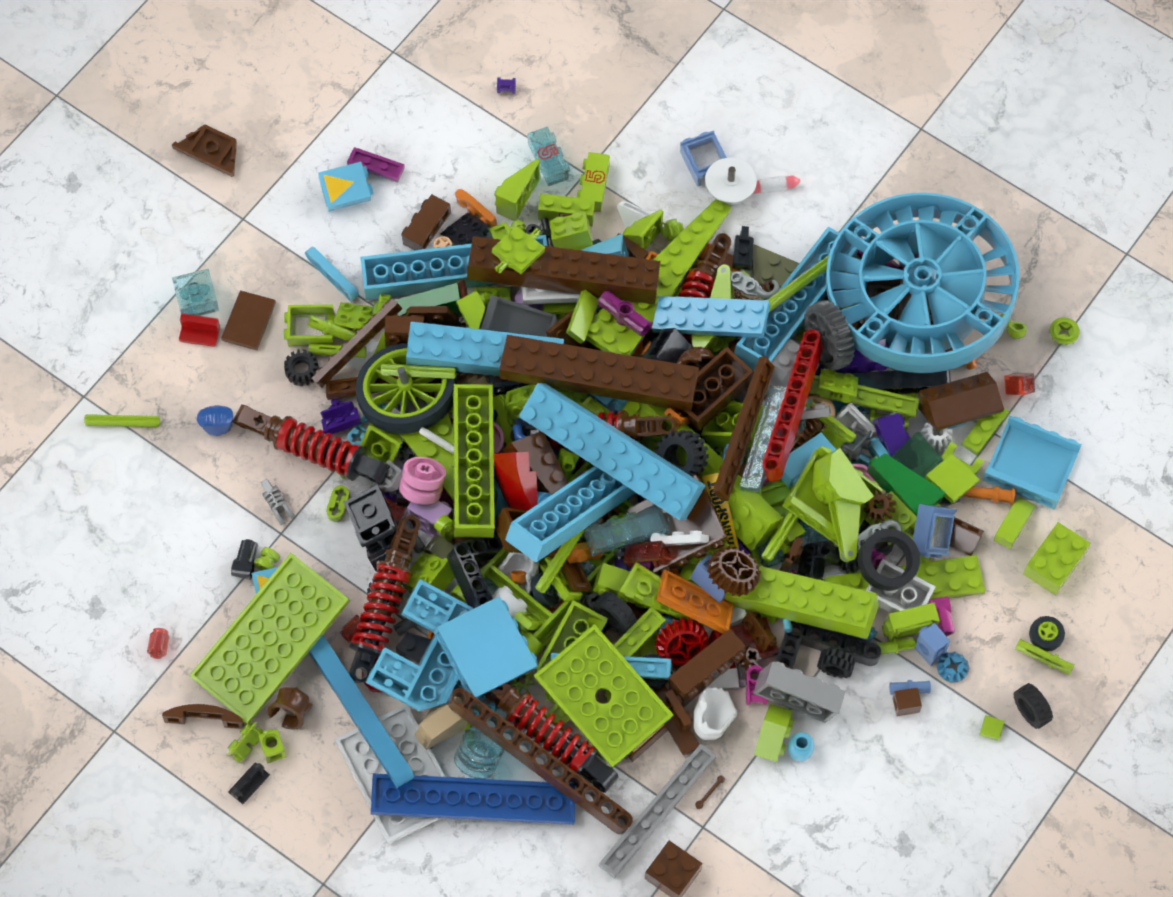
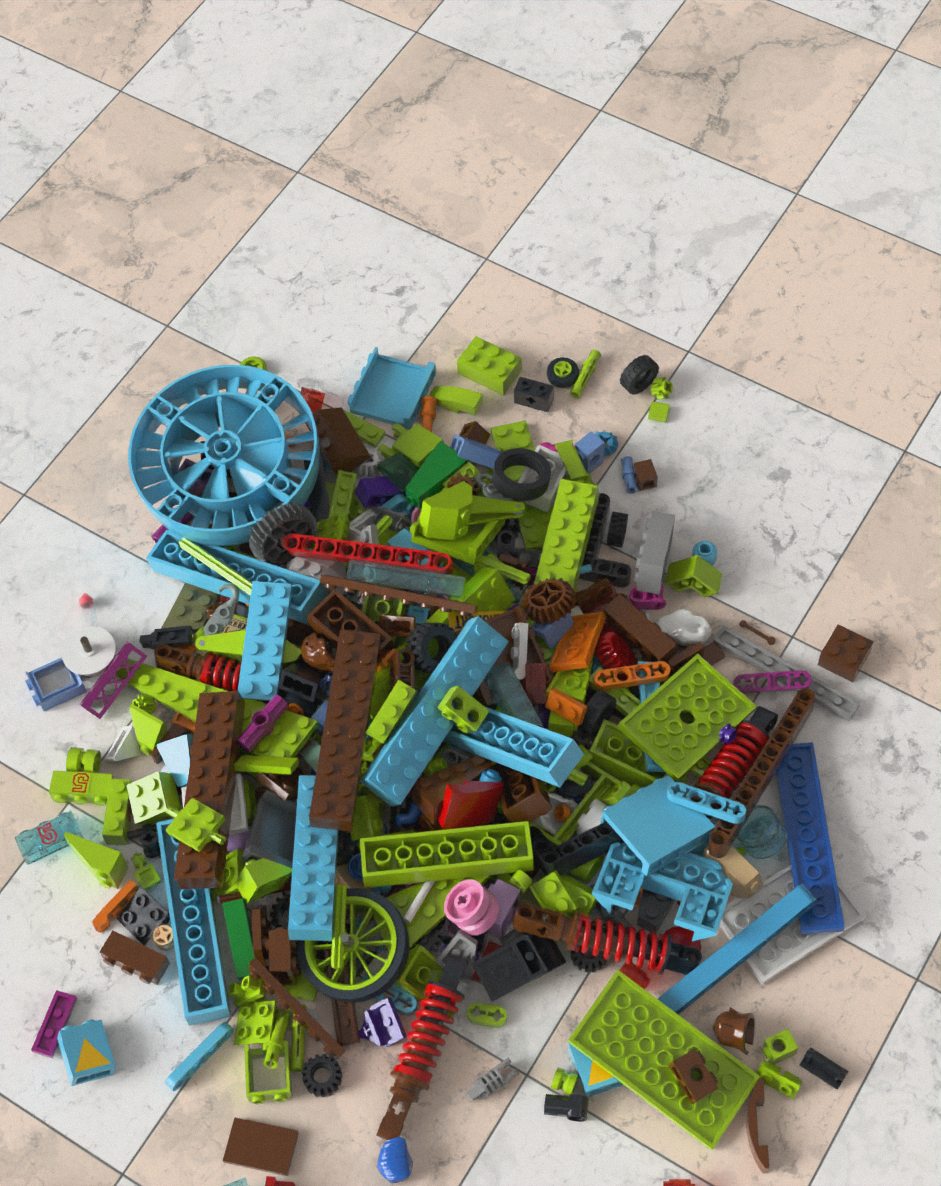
camera: 90 degrees left, 5 degrees down
none -> lime wheel [66,747,101,773]
none -> magenta fence [80,641,147,719]
none -> lime brick [365,680,418,744]
none -> reddish brown slope [379,614,416,637]
none -> lime brick [437,686,489,733]
none -> black brick [514,377,554,413]
none -> lime plate [529,870,579,917]
none -> orange plate [545,688,588,726]
none -> orange beam [593,661,670,691]
none -> lime gear [650,377,673,400]
none -> medium azure beam [667,782,746,824]
none -> reddish brown brick [668,1049,718,1104]
none -> dark purple plate [719,723,737,744]
none -> magenta beam [733,670,812,693]

